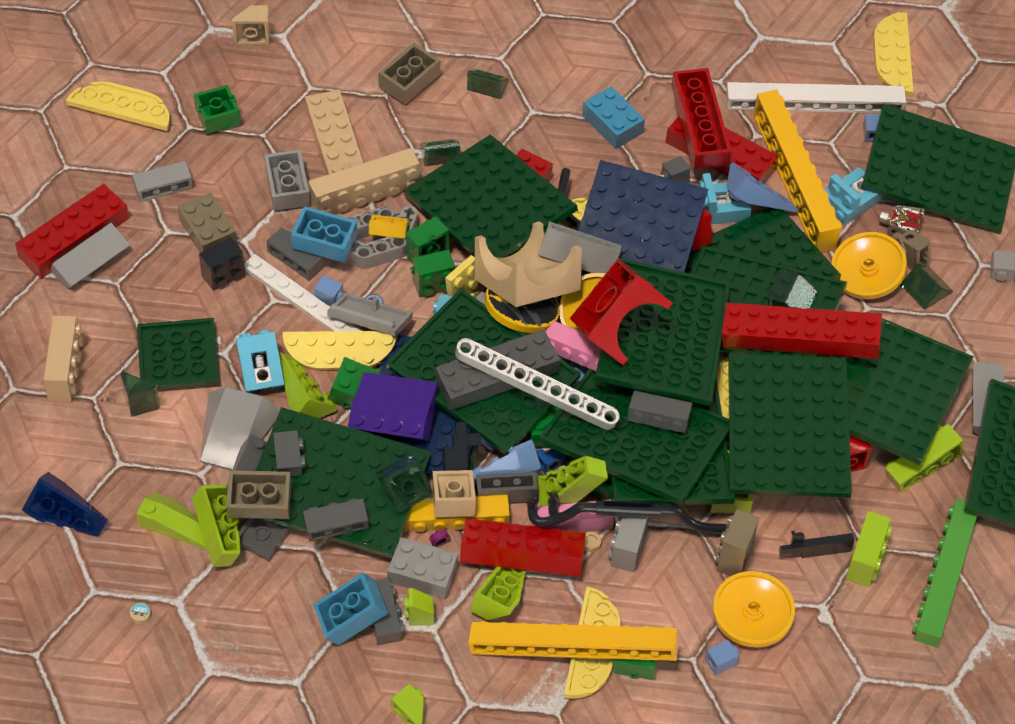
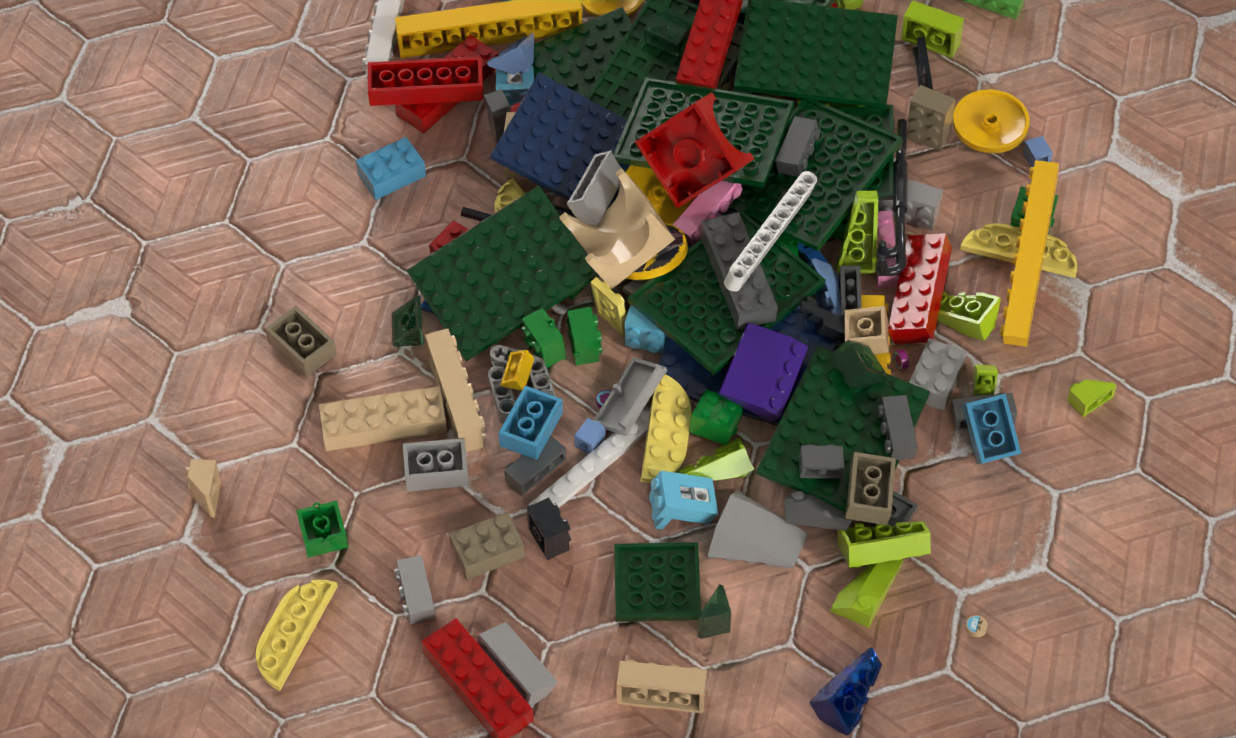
camera: 80 degrees left, 0 degrees up
clear green slope [467,69,509,99] -> none

